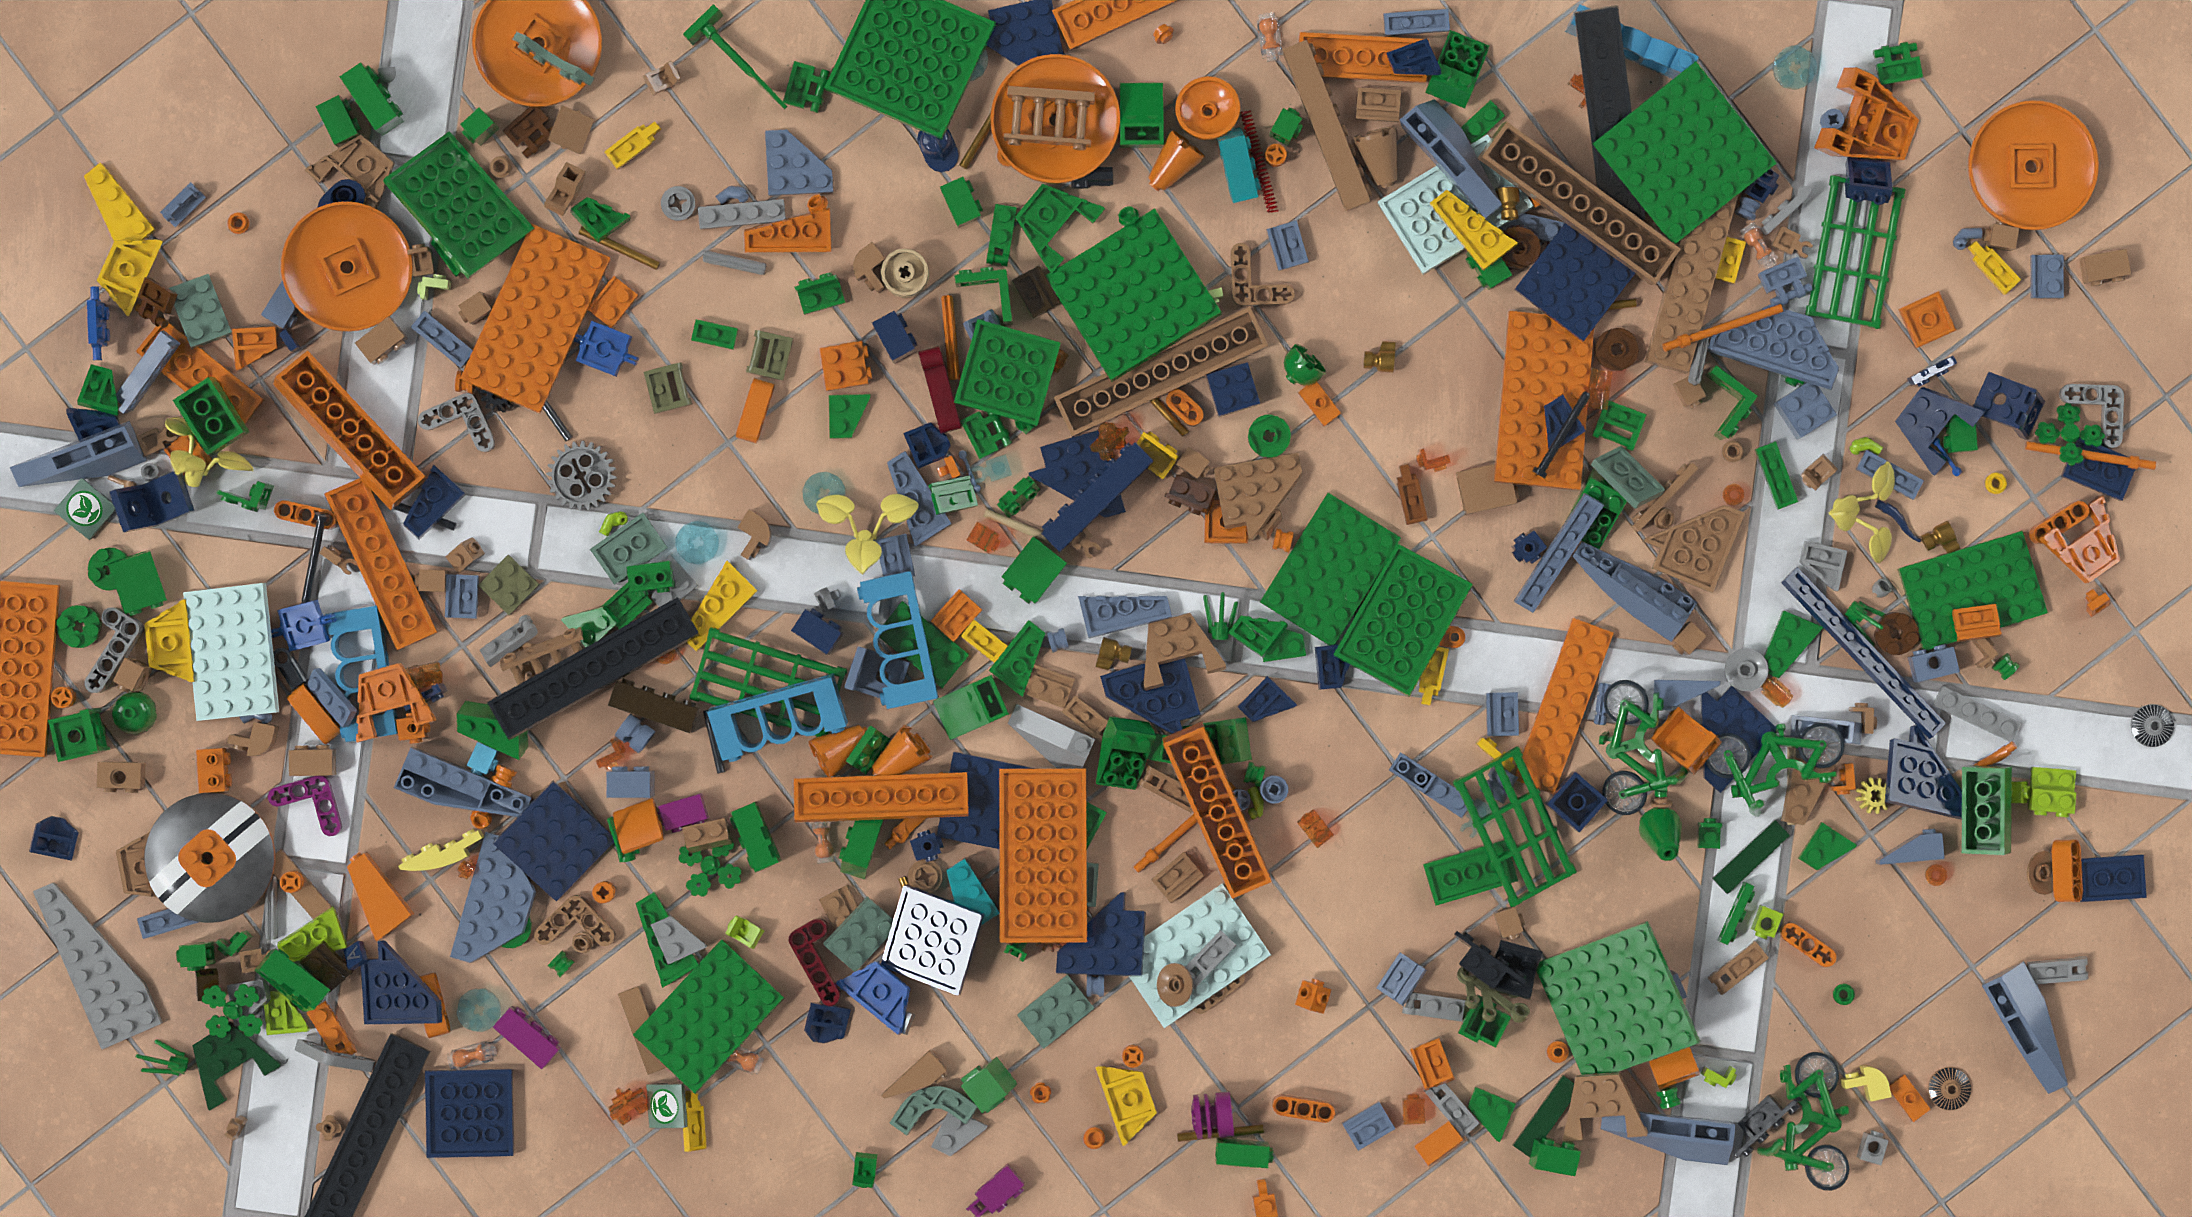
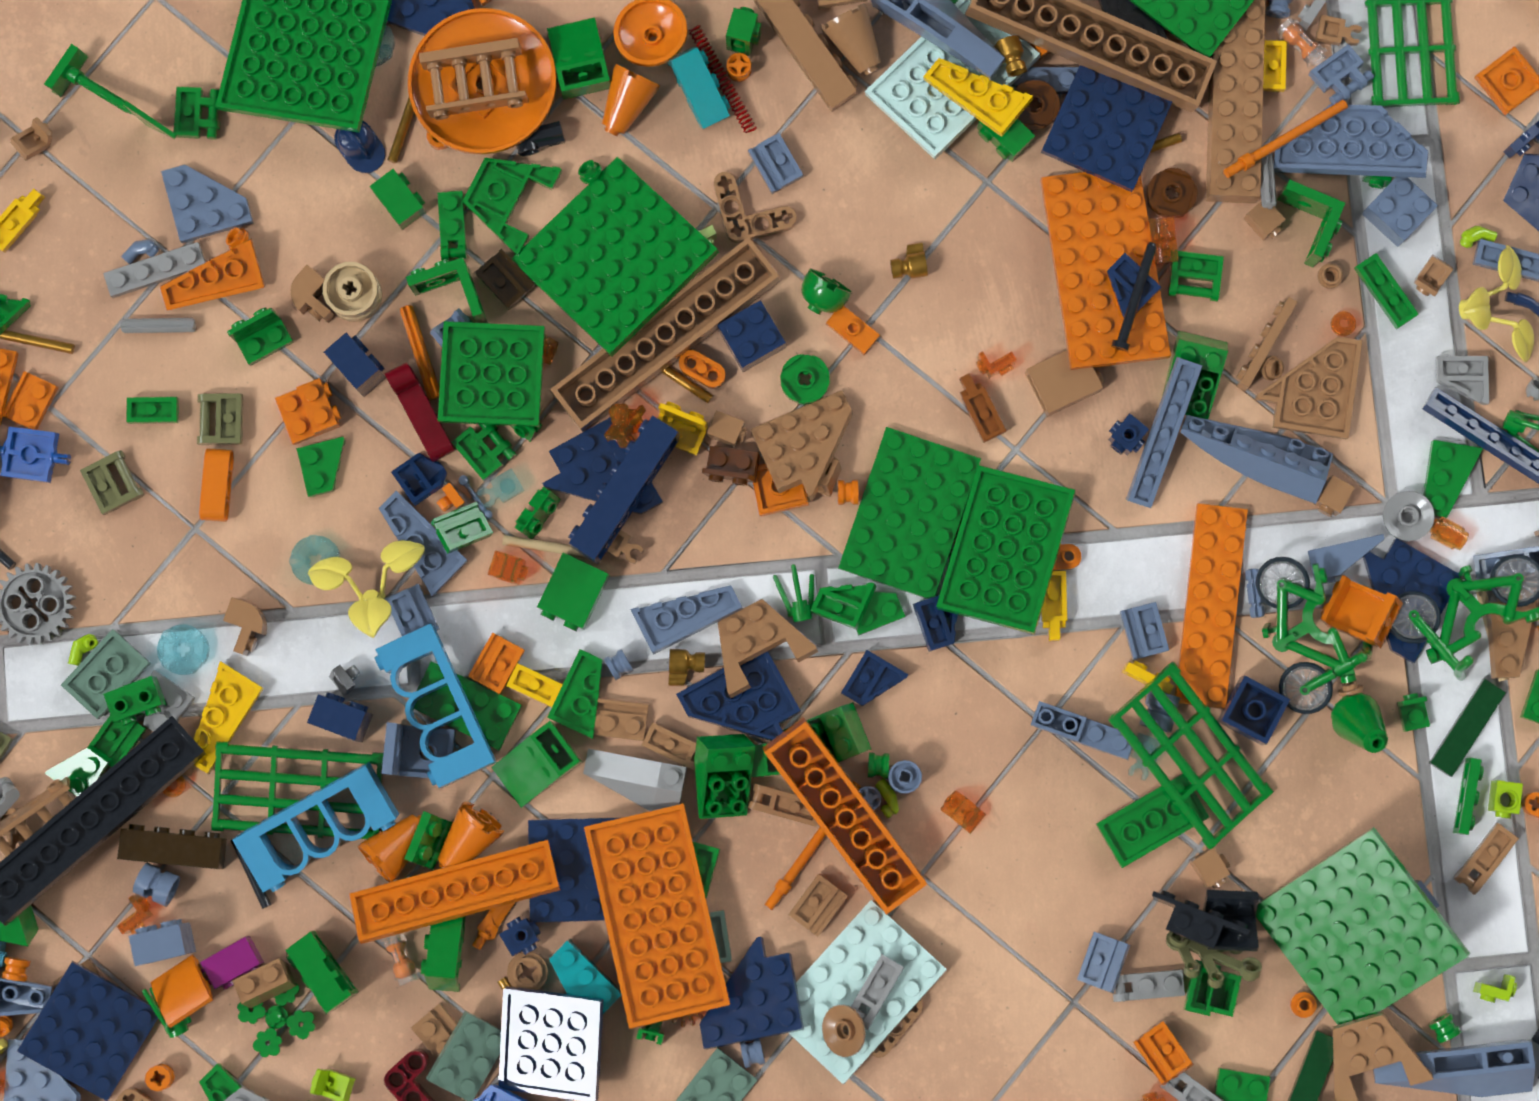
camera: 10 degrees left, 5 degrees down
light grey gear [661,186,695,221] -> none
orange brick [1295,978,1332,1014] -> none
sand green plate [1591,446,1665,509] -> none
orange brick [1649,1047,1700,1090] -> none

